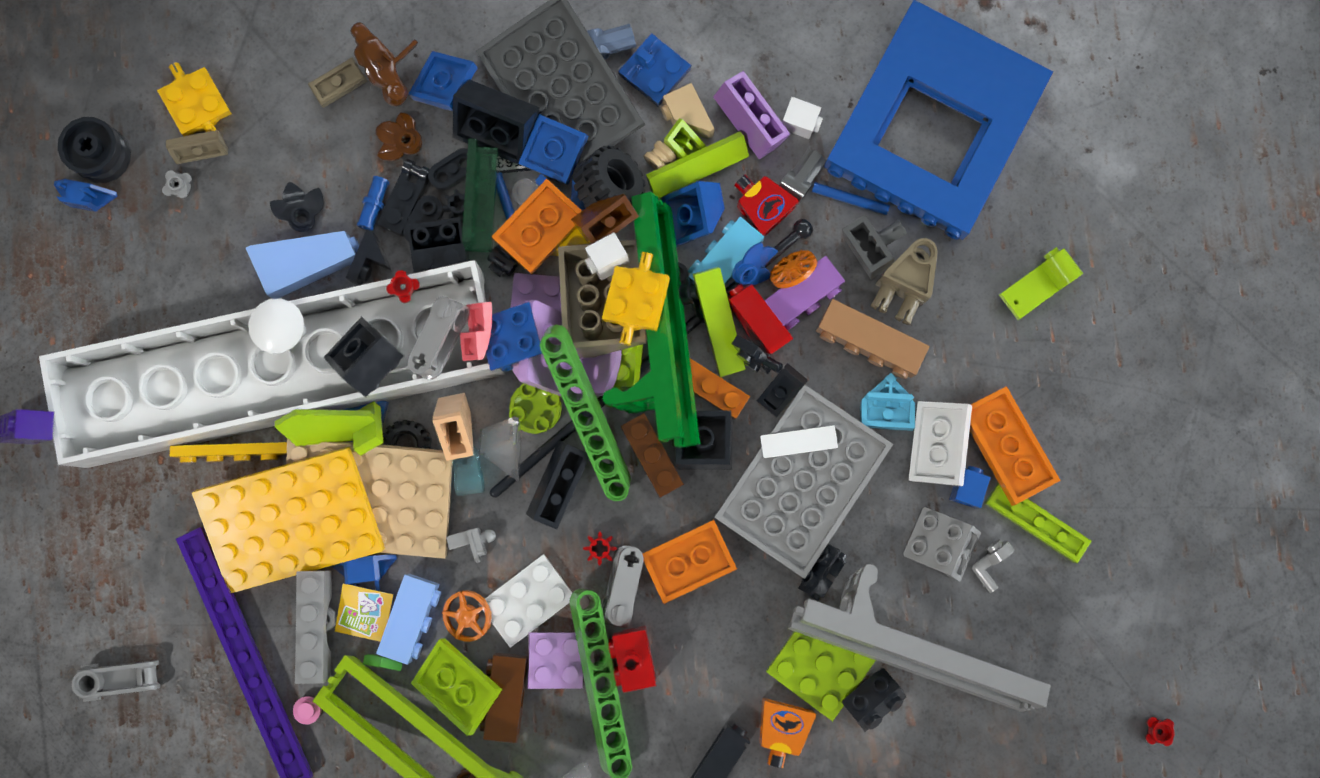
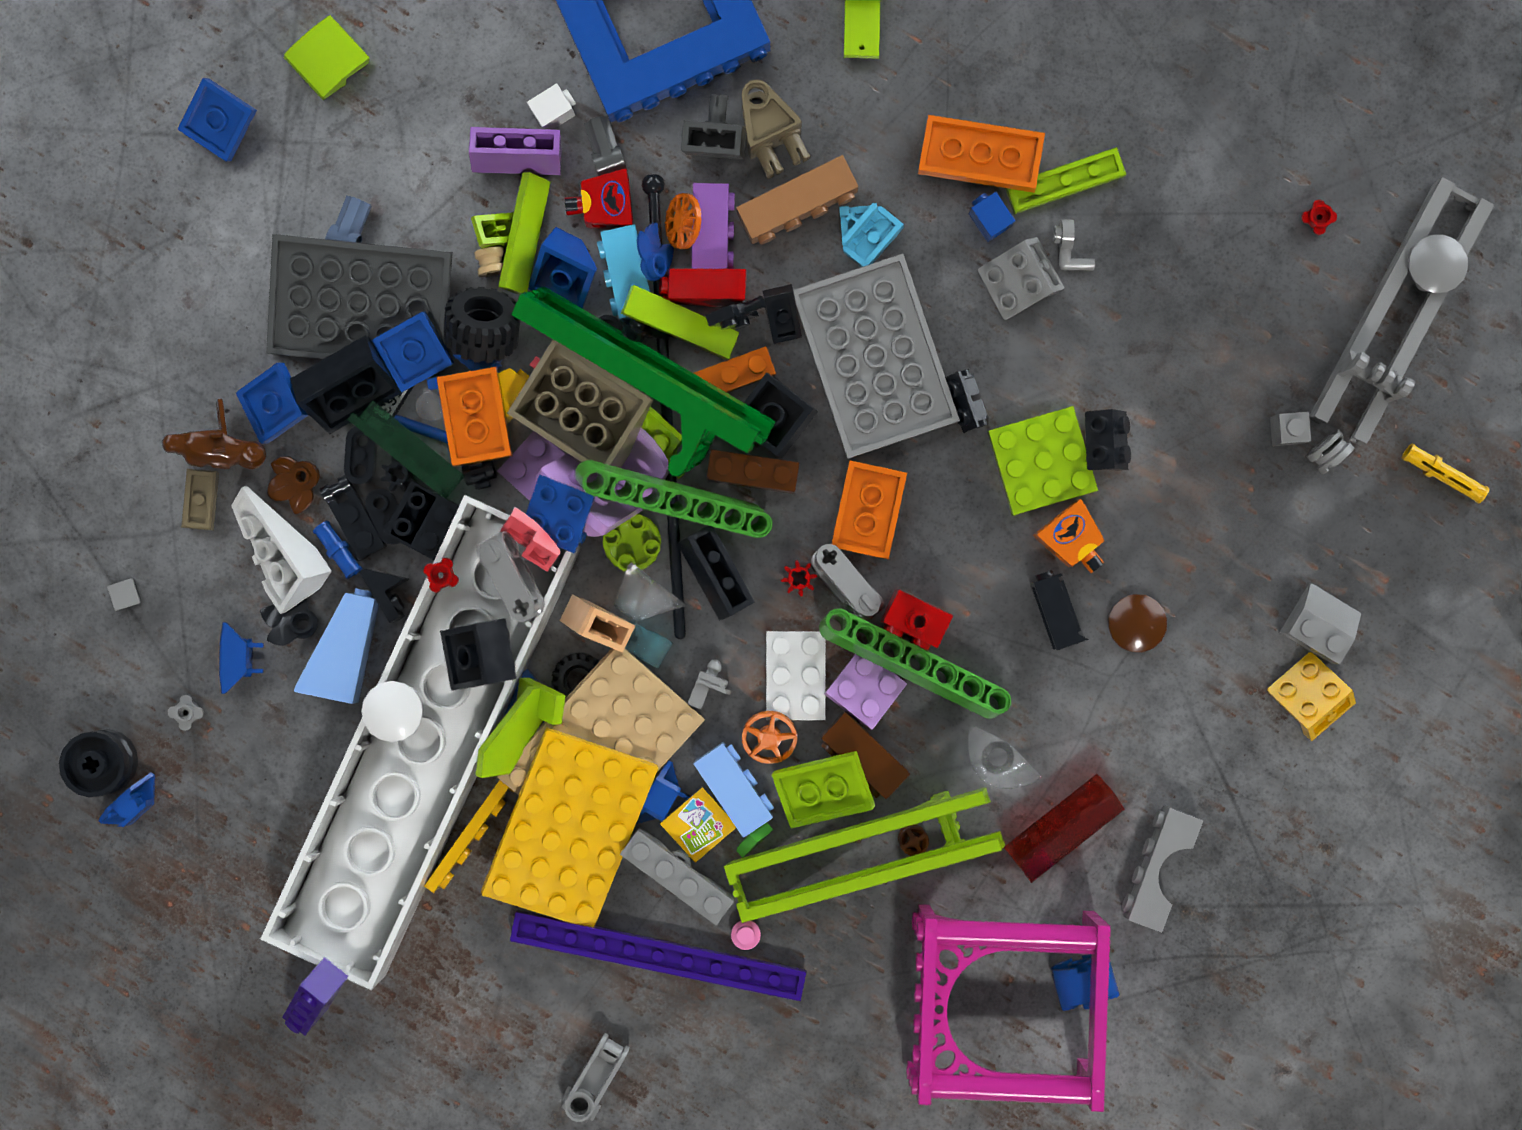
camera: 50 degrees left, 5 degrees up
yellow plate [157,62,231,137] -> none
dark tan plate [166,130,228,164] -> none
reddish brown slope [571,194,639,245] -> none
white brick [585,233,630,281] -> none
yellow plate [602,252,670,346] -> none
blue hinge [618,33,691,107] -> none
tan slope [661,83,714,139] -> none
white sticker [760,425,838,458] -> none
light grey piece [788,564,1051,712] -> none
blue bar [812,182,890,215] -> none
white plate [909,401,972,486] -> none
none -> light grey piece [107,578,141,611]
none -> blue piece [219,622,264,694]
none -> white wedge [231,486,332,614]

